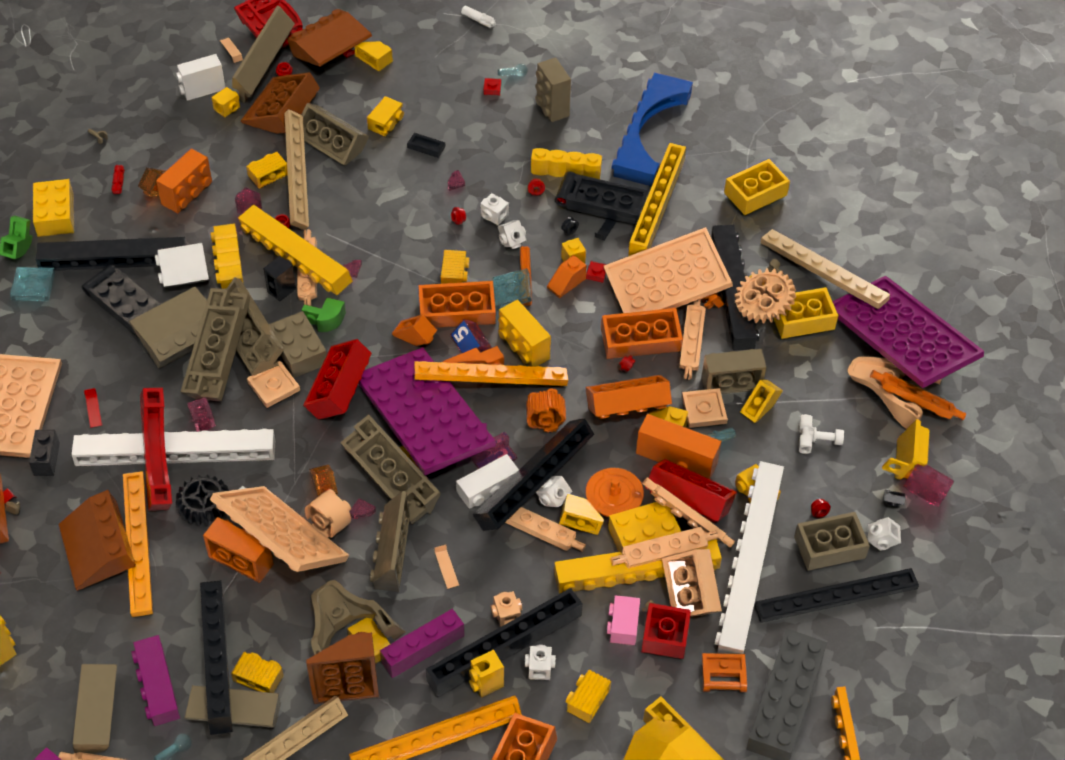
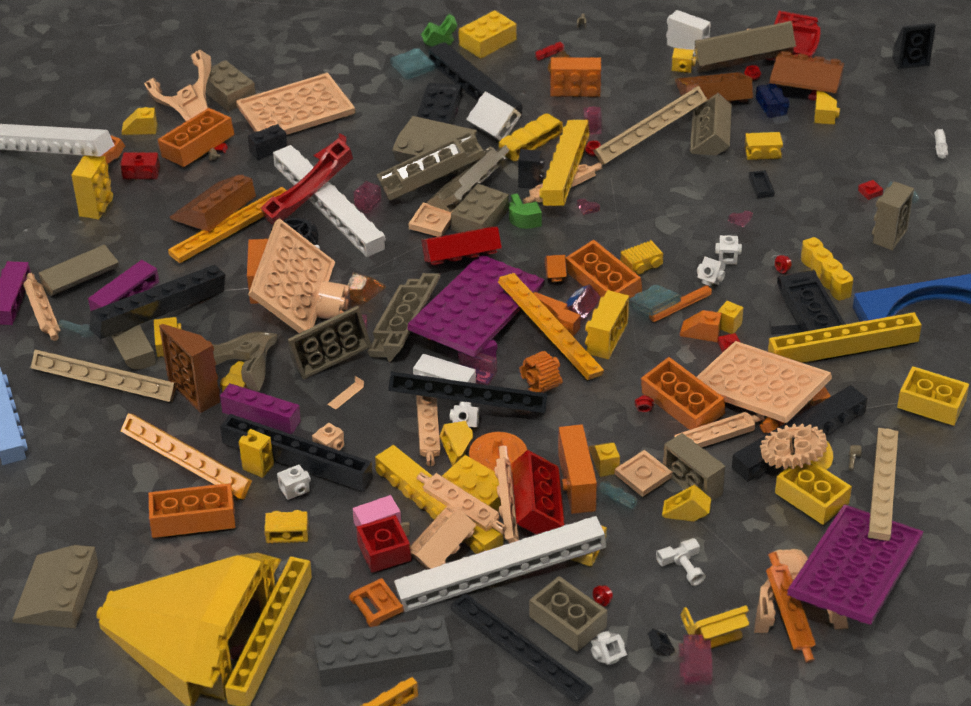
camera: 60 degrees right, 10 degrees down
yellow brick [246,152,288,189] -> none
red plate [451,207,466,225] -> none
black bush [561,217,579,235] -> none
orange brick [585,375,672,418] -> none
none -> clear blue brick [755,83,790,118]

